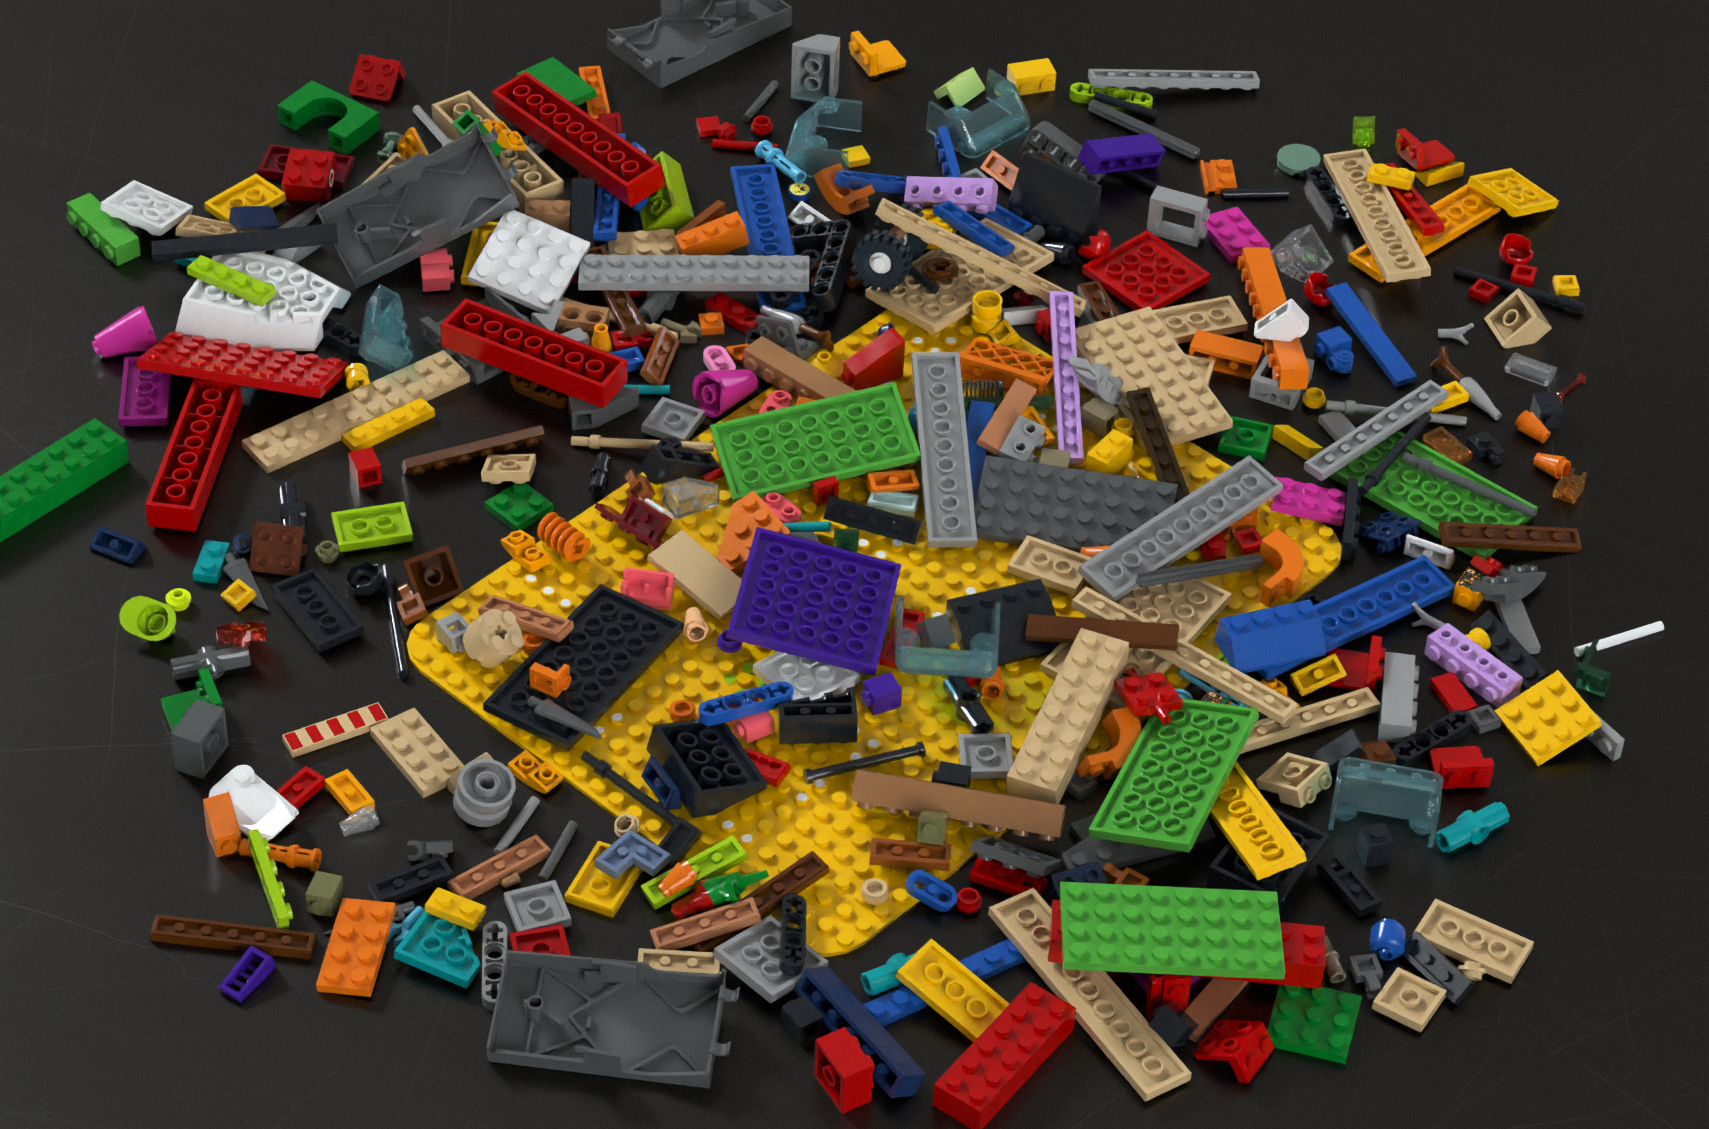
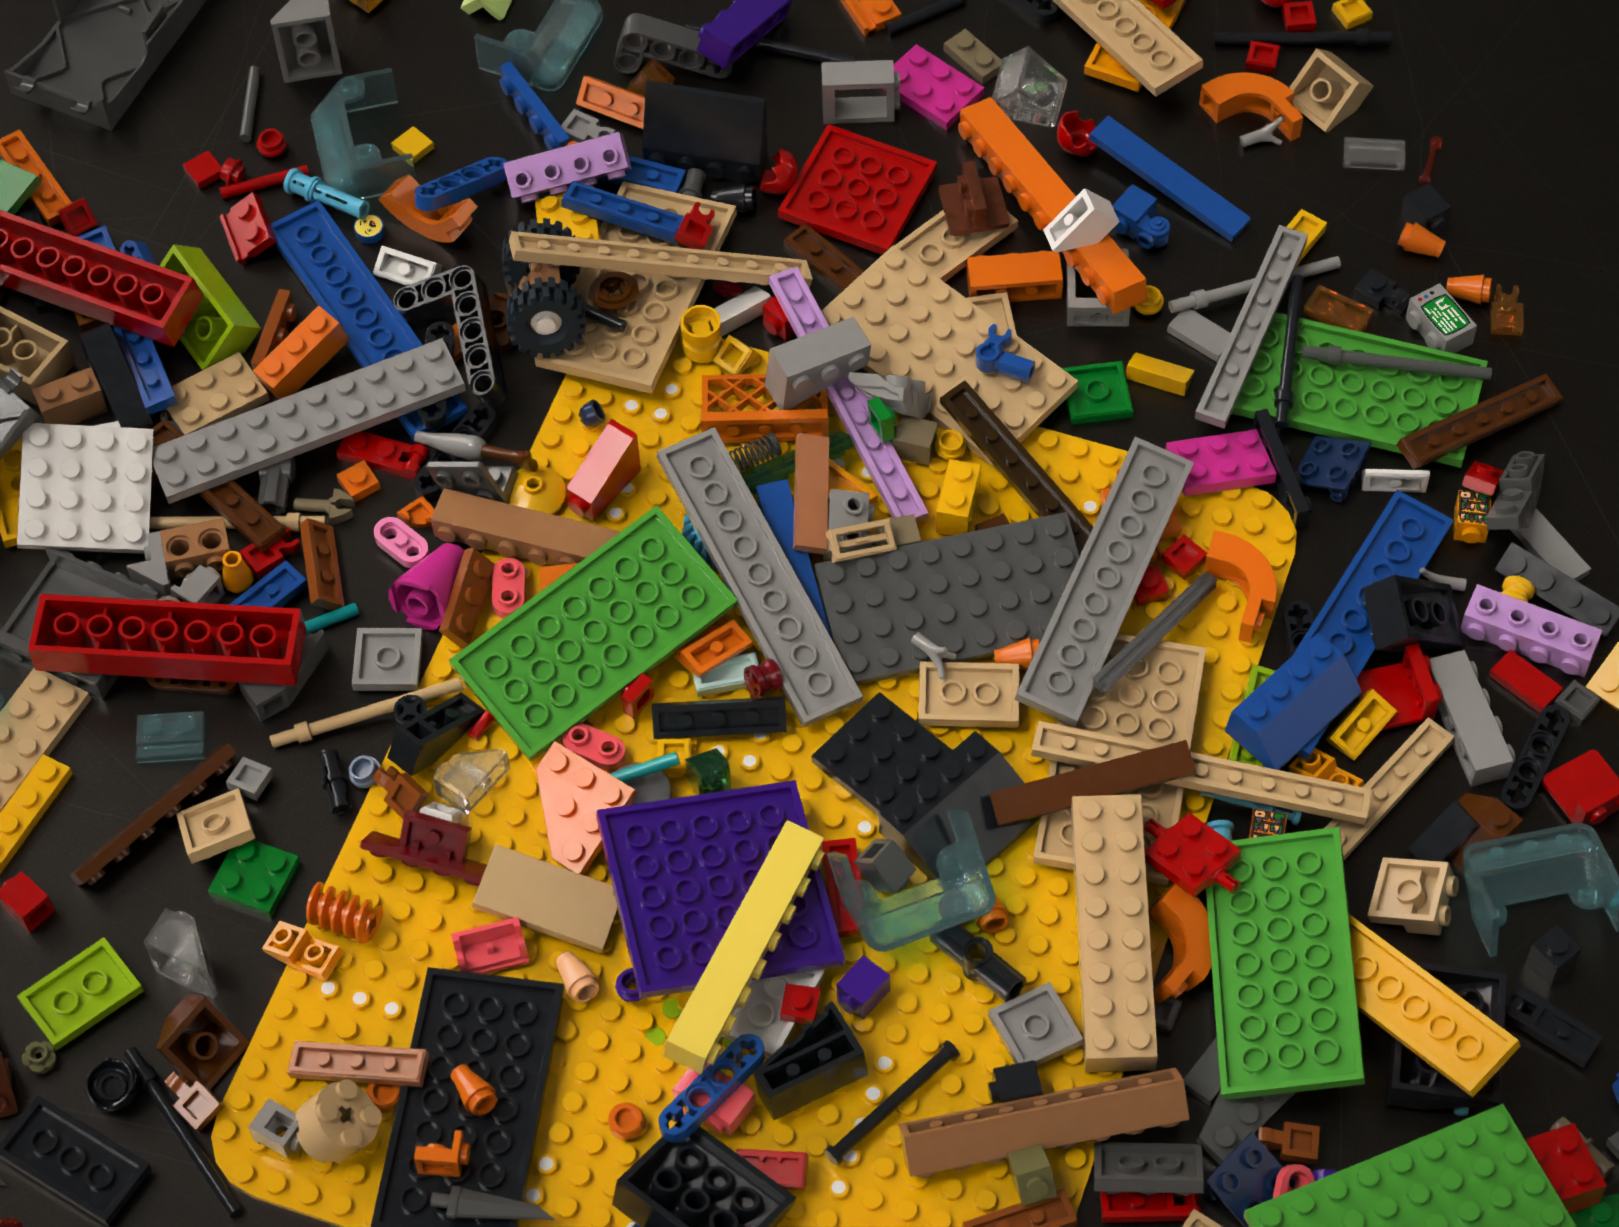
camera: 20 degrees left, 15 degrees up
light grey piece [1431,346,1502,420] -> none
none -> clear light blue plate [136,711,205,763]
none -> clear slope [143,908,218,999]
none -> red plate [219,192,277,266]
none -> light grey plate [226,757,273,801]
none -> sand blue plate [349,755,381,788]
none -> dark orange plate [439,547,495,648]
none -> orange cone [450,1064,497,1116]
none -> light yellow brick [663,820,825,1074]
none -> red plate [673,202,715,250]
none -> dark red wheel [744,658,783,698]
none -> light grey wedge [765,317,871,410]
none -> red plate [780,983,821,1024]
none -> black plate [811,692,952,817]
none -> tan tile [825,518,897,564]
none -> green plate [867,397,897,443]
none -> light grey bar [911,632,956,679]
none -> copper bracket [939,161,1010,236]
none -> dark tan plate [944,28,1005,85]
none -> blue bar [976,324,1036,383]
none -> orange arch [1199,73,1303,142]
none -> black slope [1363,575,1465,653]
none -> light grey brick [1406,283,1477,353]

